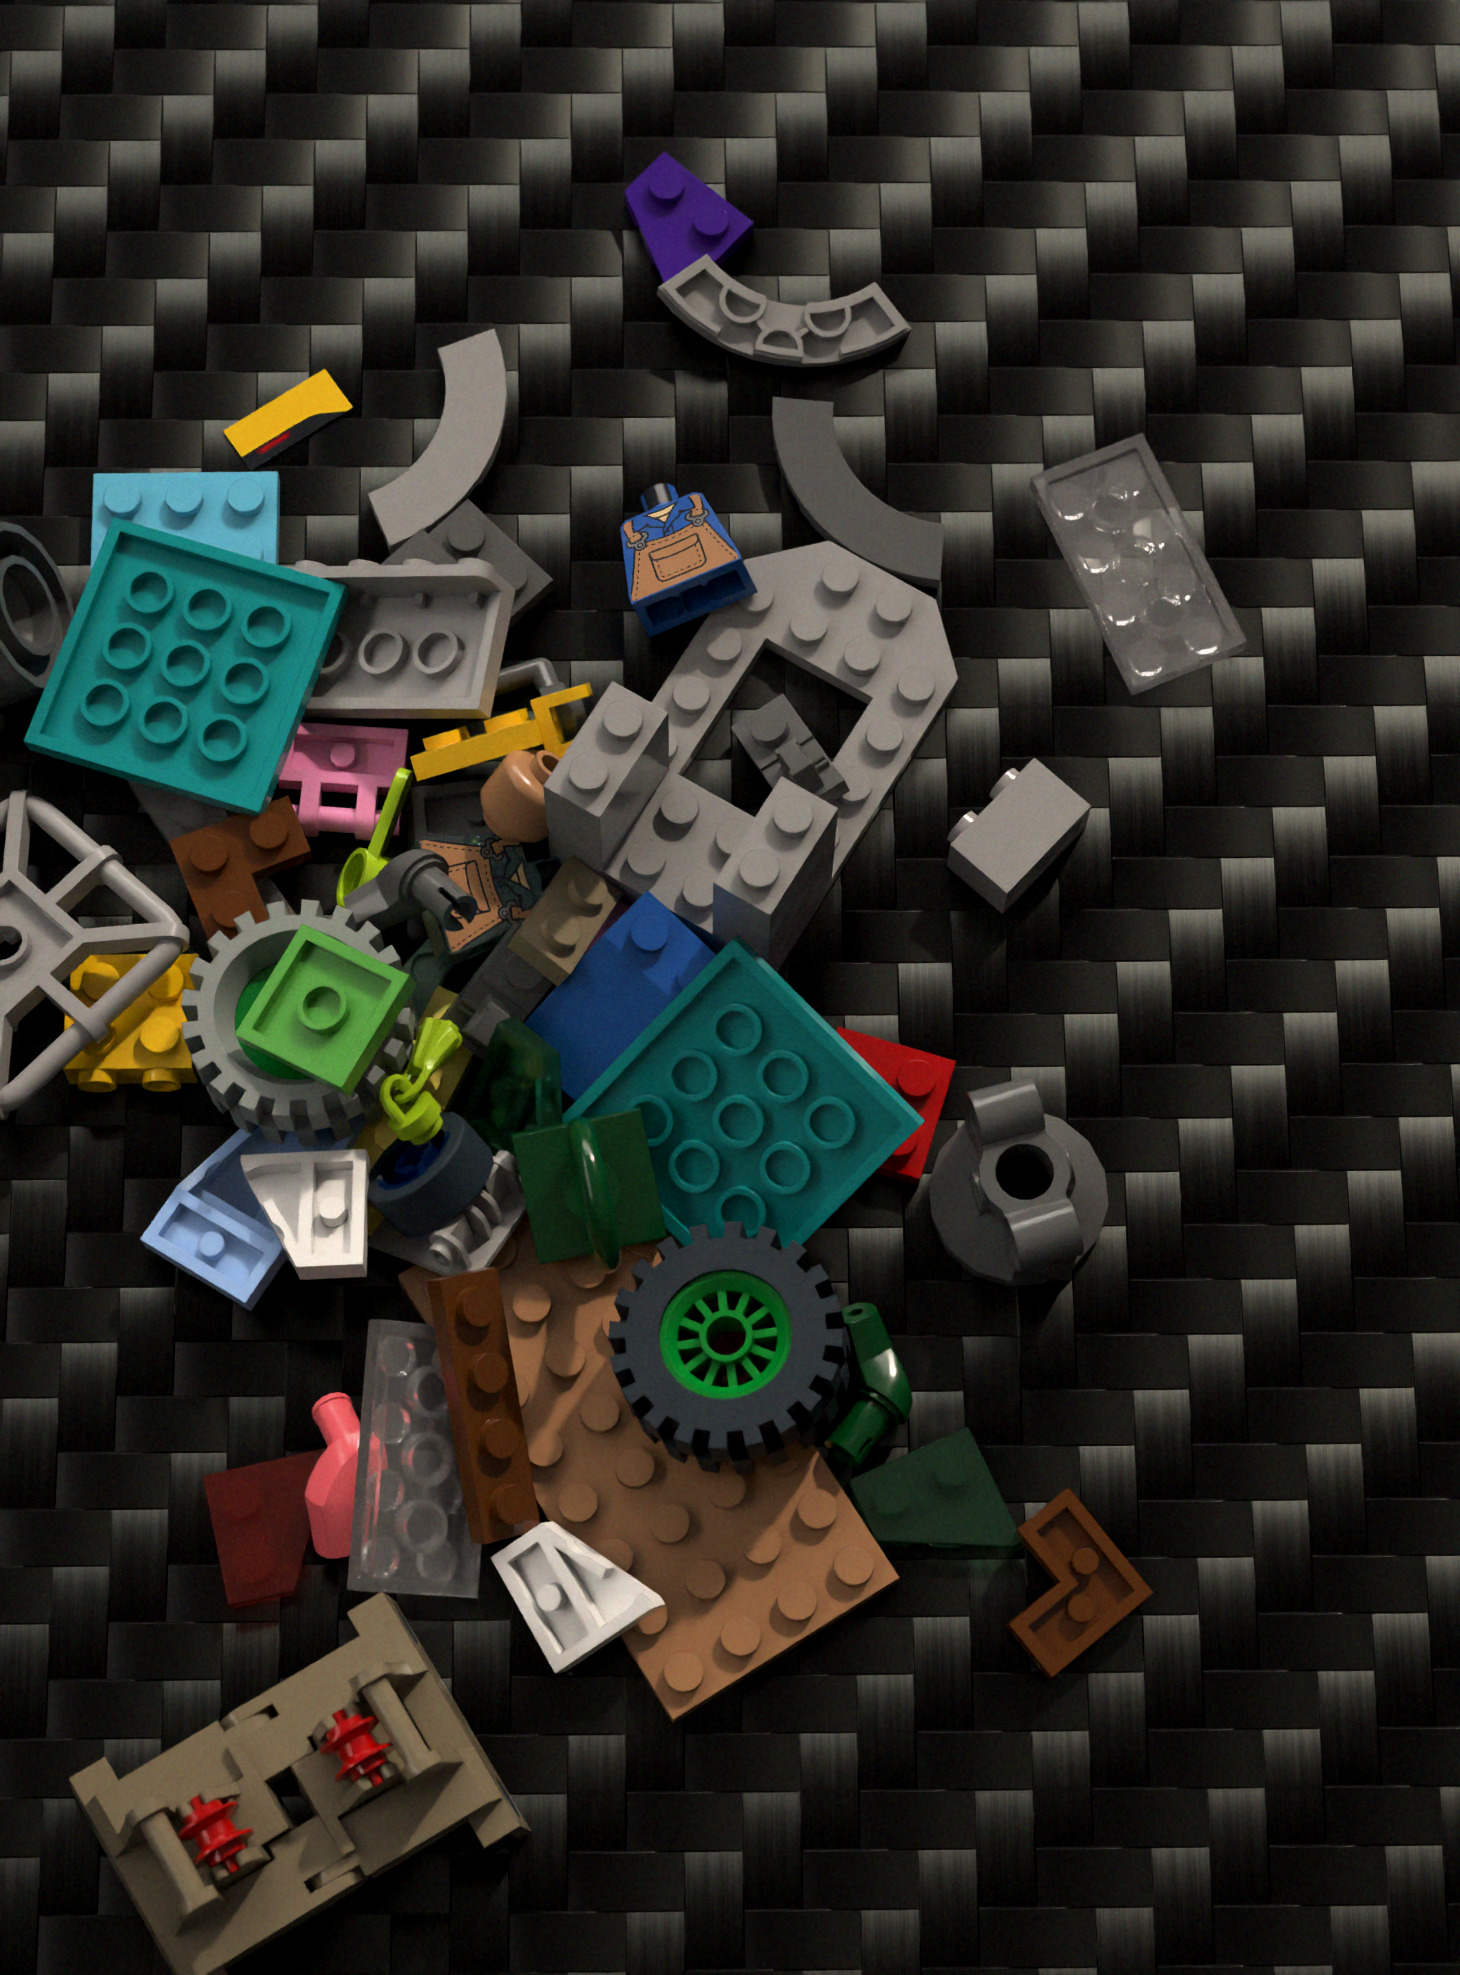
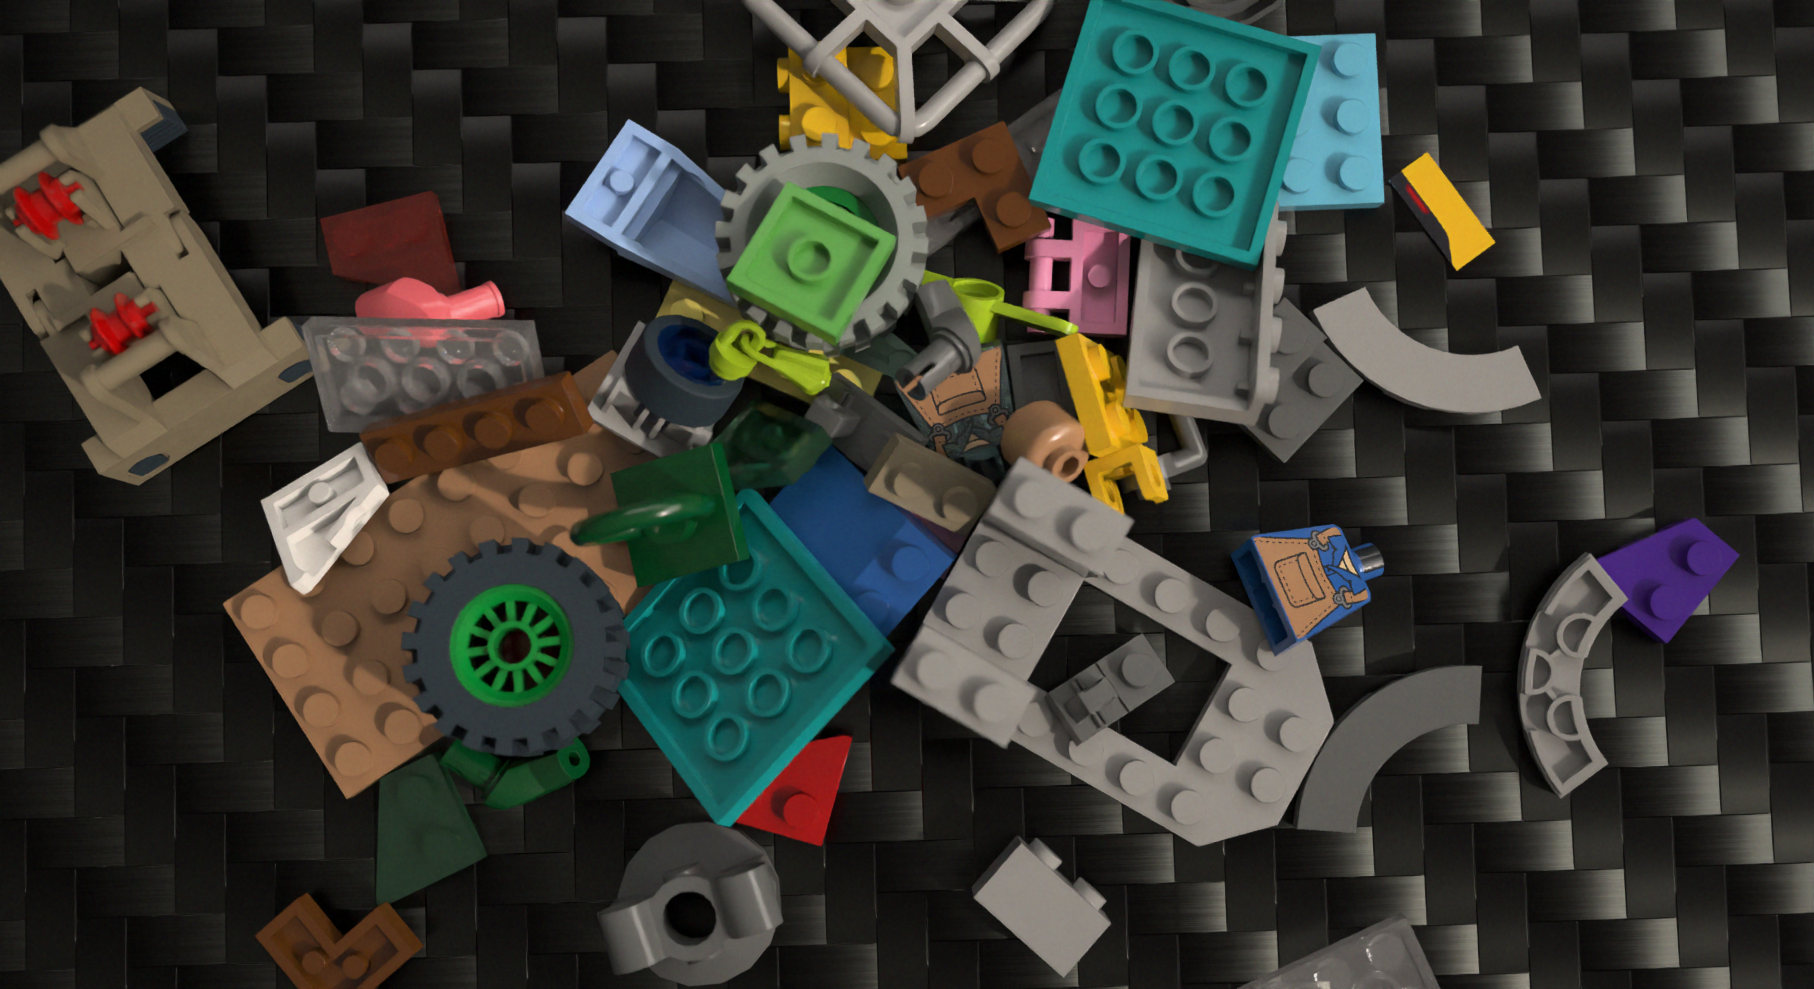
camera: 90 degrees right, 15 degrees up
white wing [241,1149,370,1280] -> none

